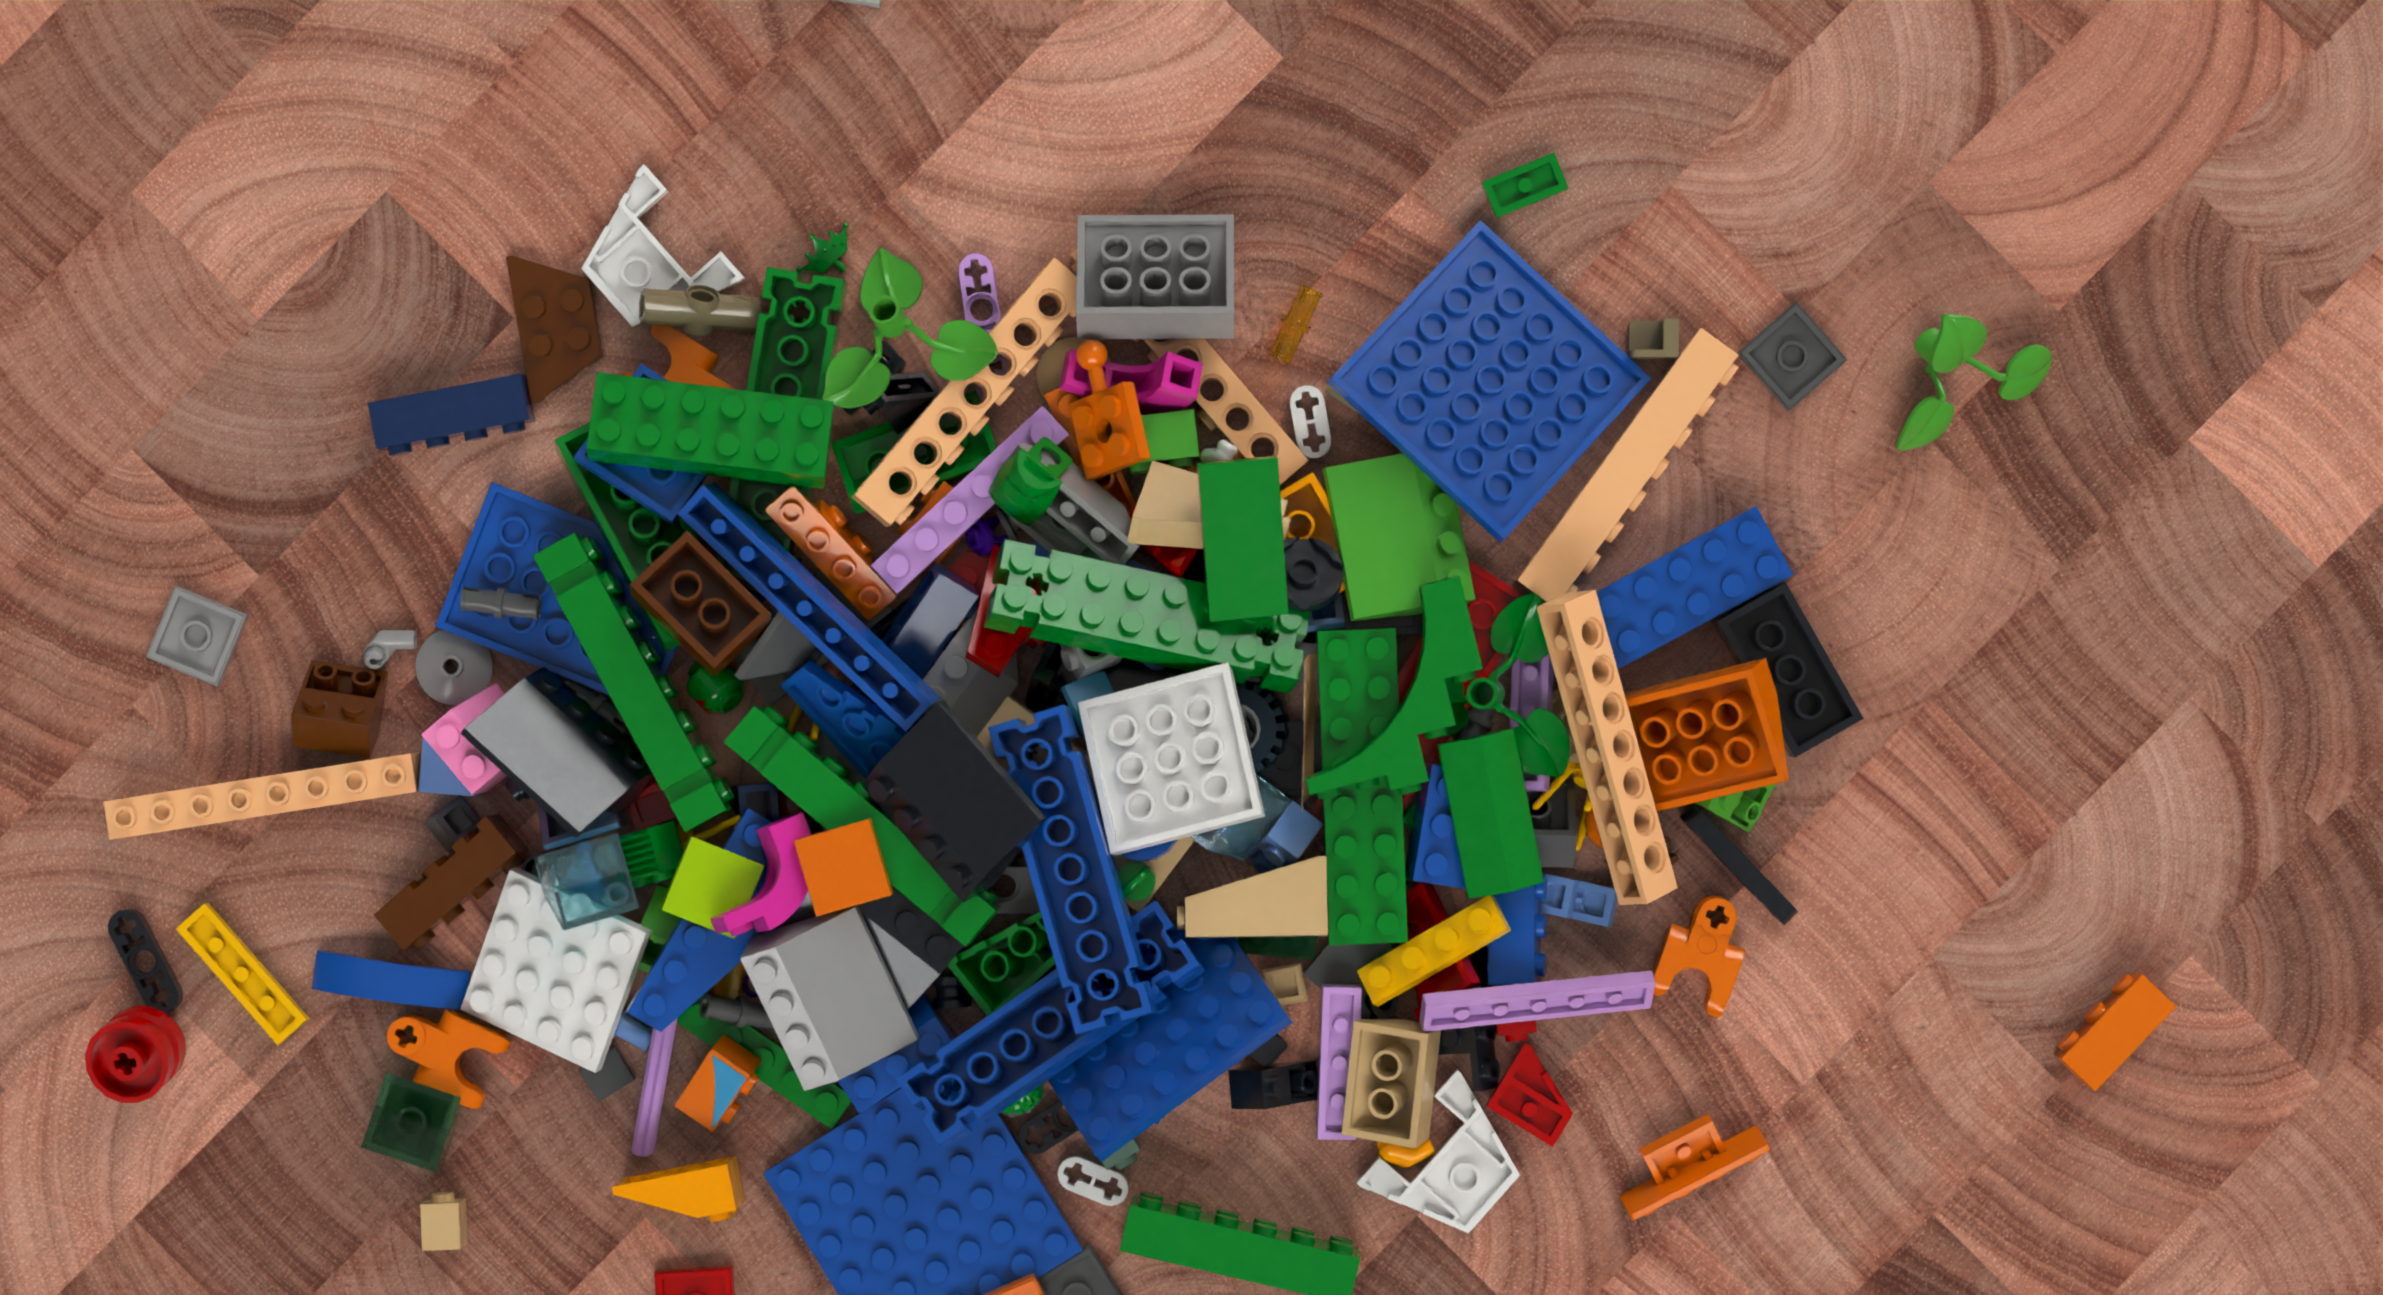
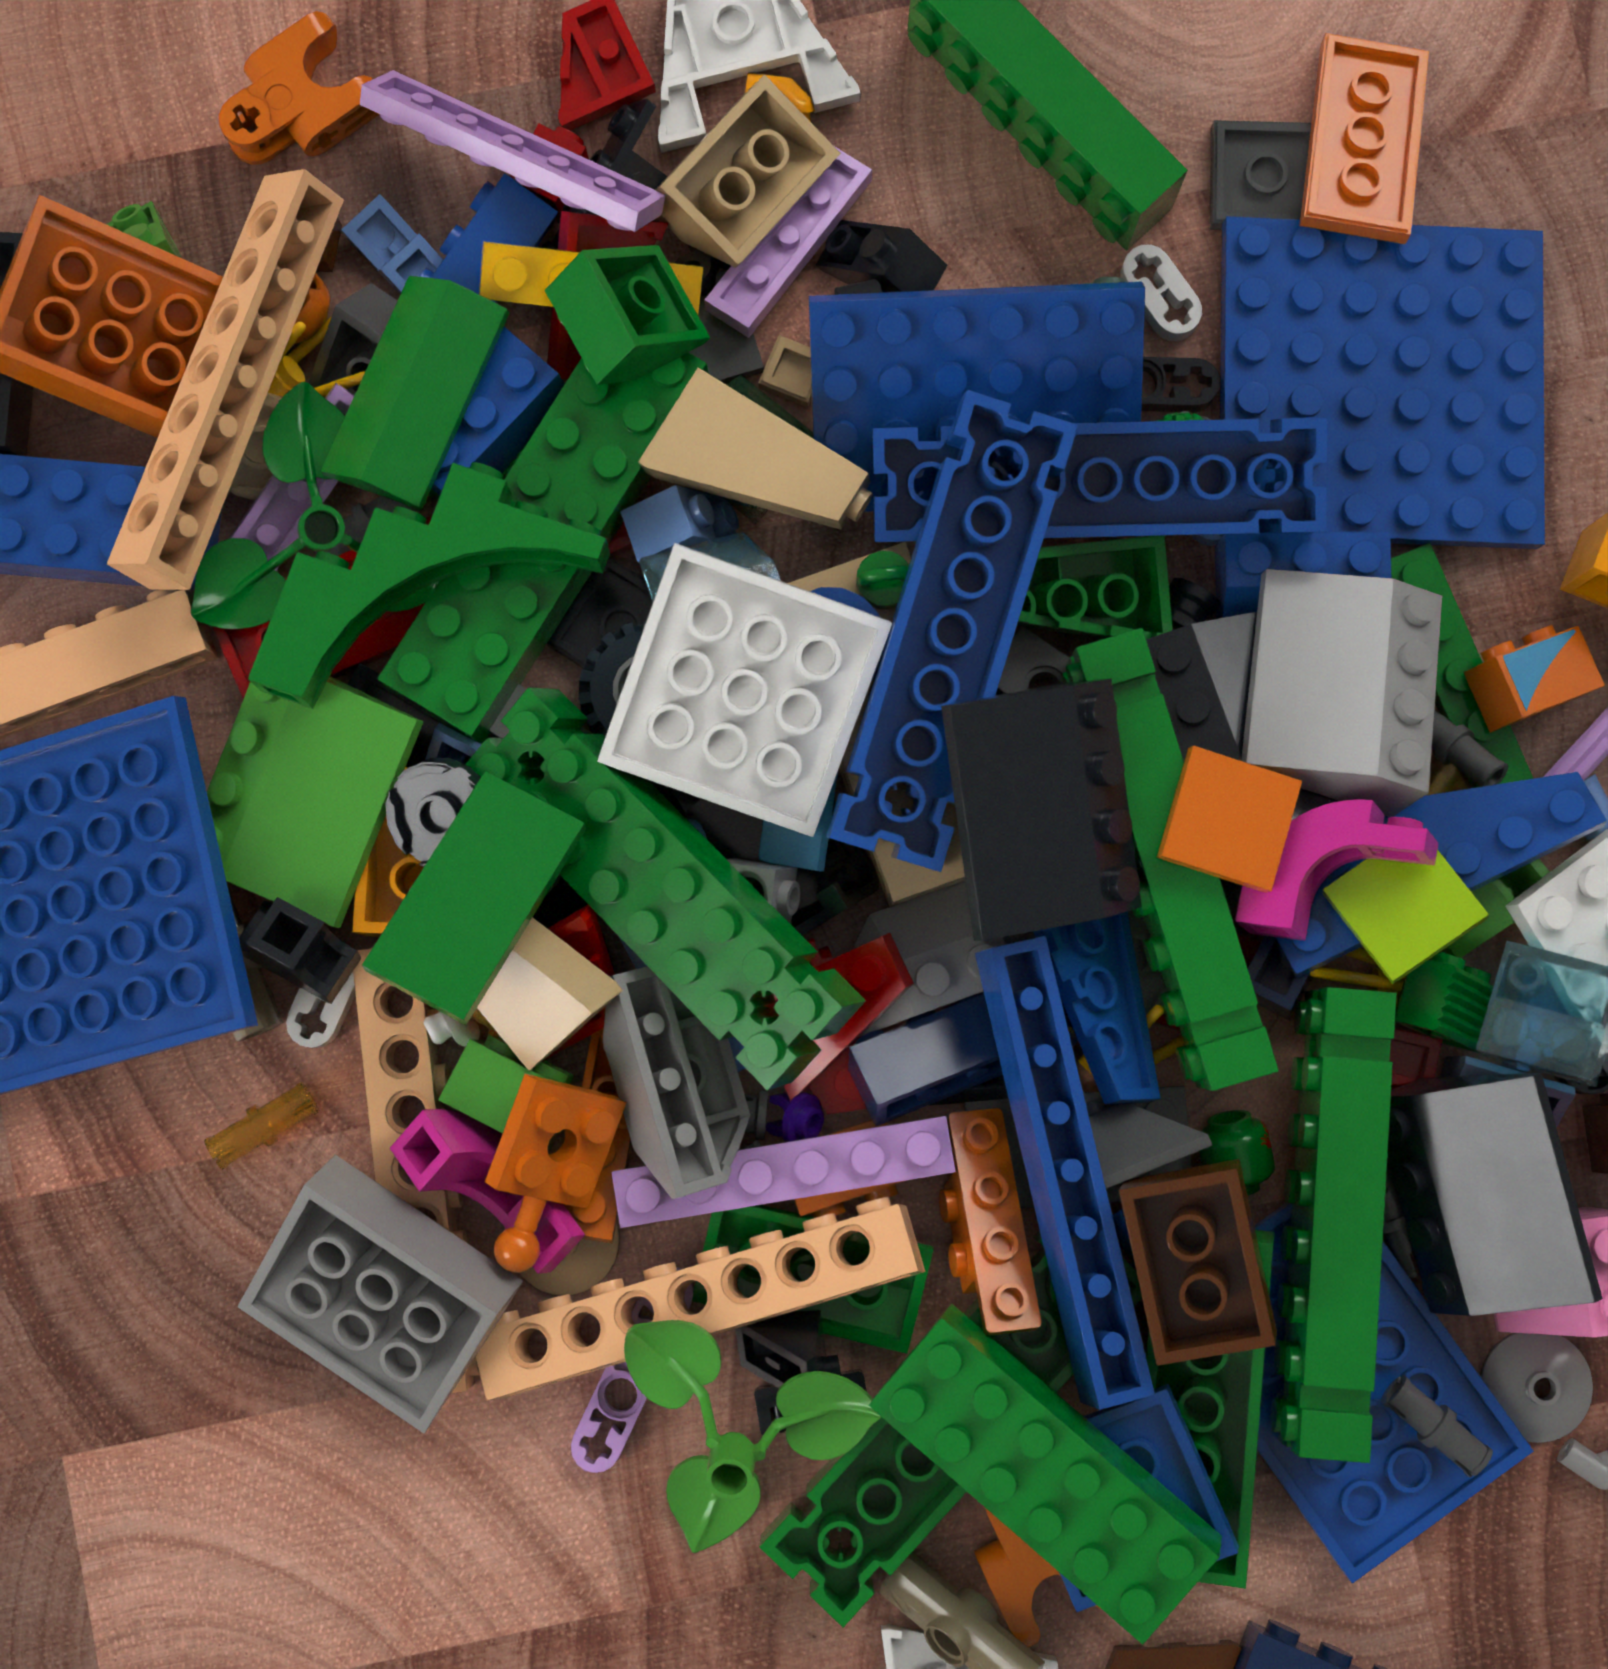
camera: 145 degrees left, 5 degrees down
green piece [796,222,849,273] -> none
green piece [988,437,1073,526] -> none
light nougat sticker [1301,652,1316,812] -> none
black beam [1679,803,1798,926] -> none
none -> black brick [239,897,361,1004]
none -> green slope [545,245,711,385]

